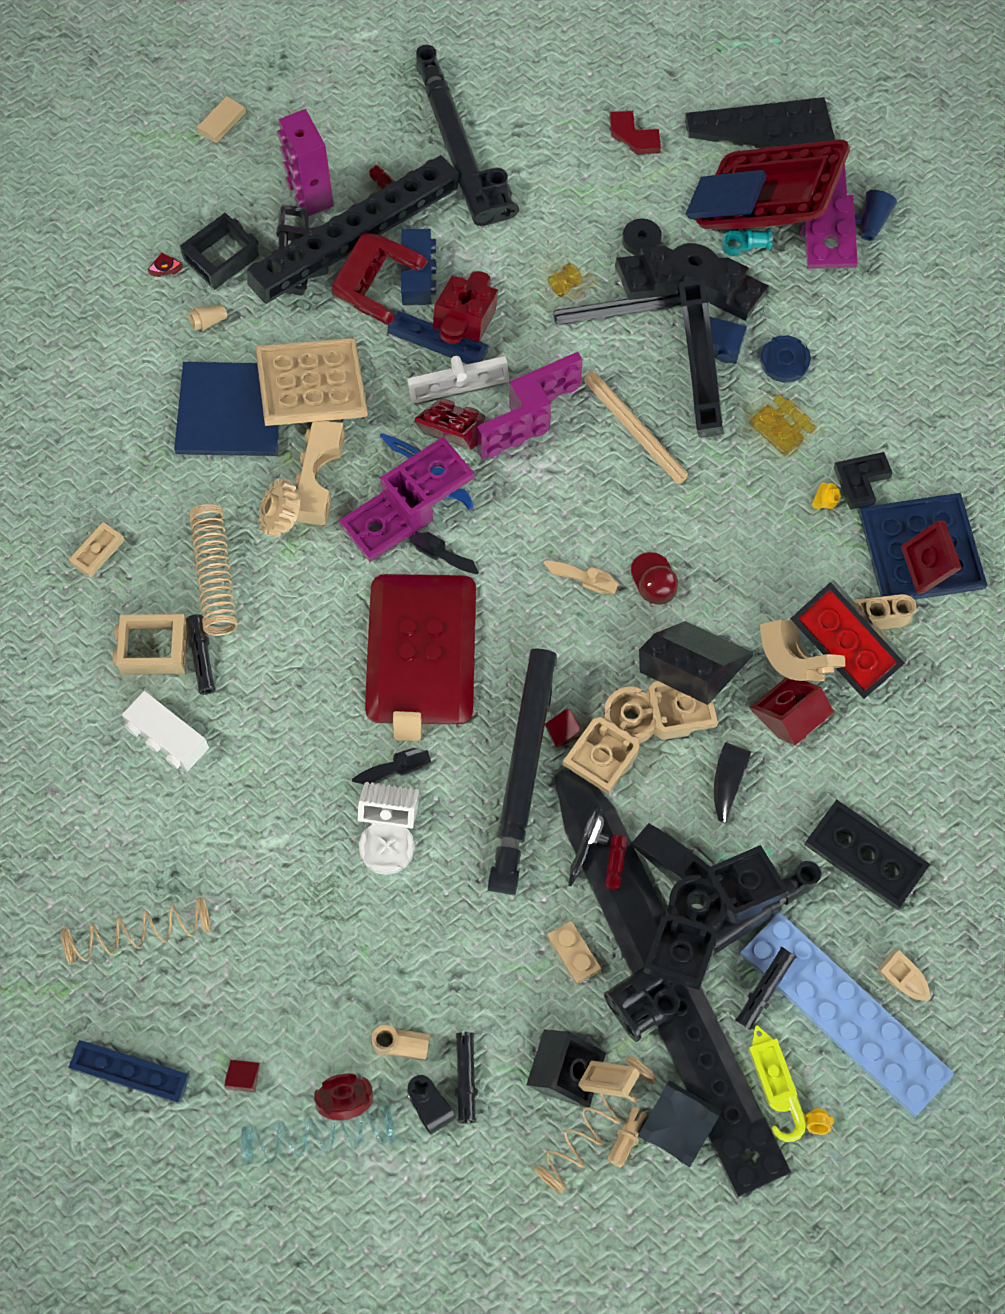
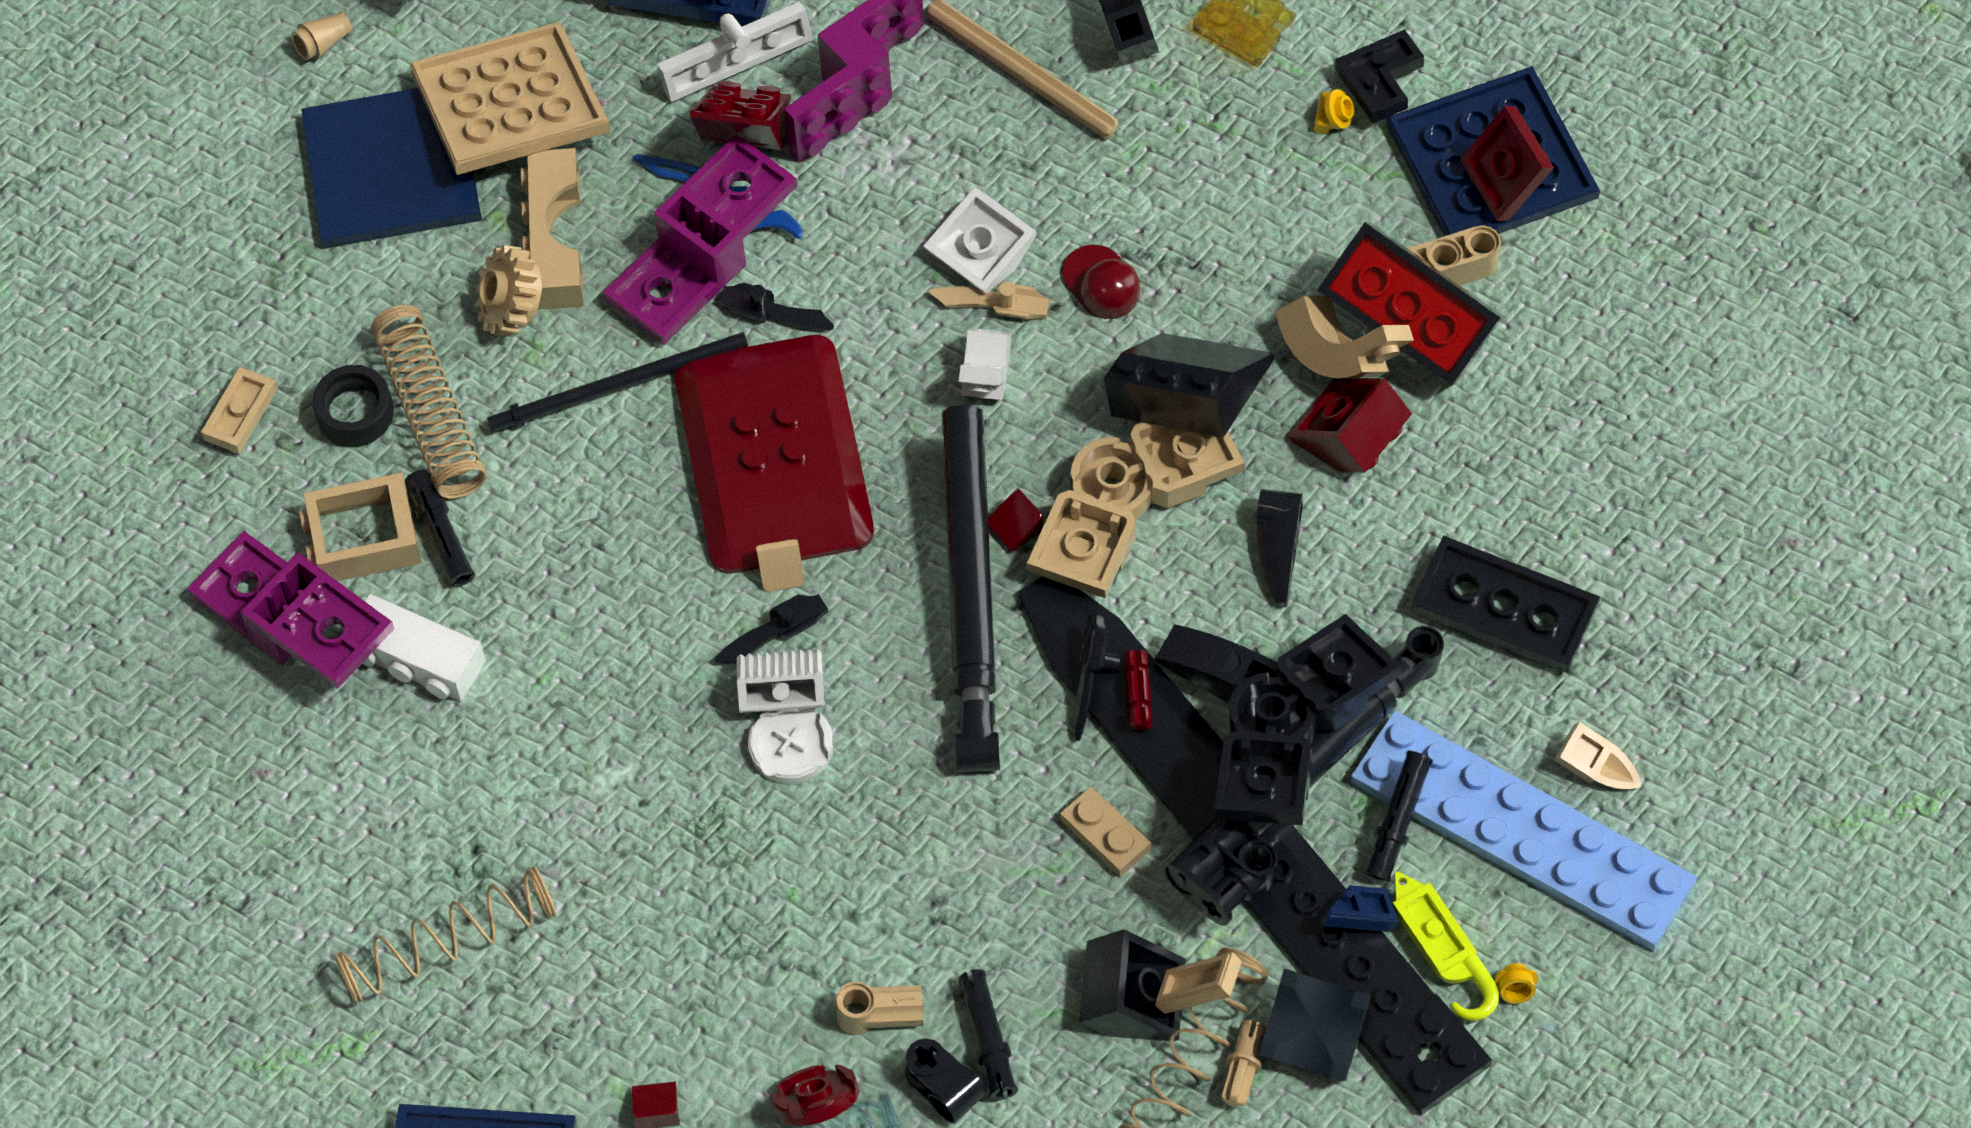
camera: 10 degrees left, 5 degrees down
none -> magenta bracket [187,531,394,689]
none -> black tyre [312,365,394,446]
none -> black bar [487,332,748,433]
none -> white slope [923,186,1037,294]
none -> white brick [959,328,1012,400]
none -> dark blue tile [1321,885,1399,932]

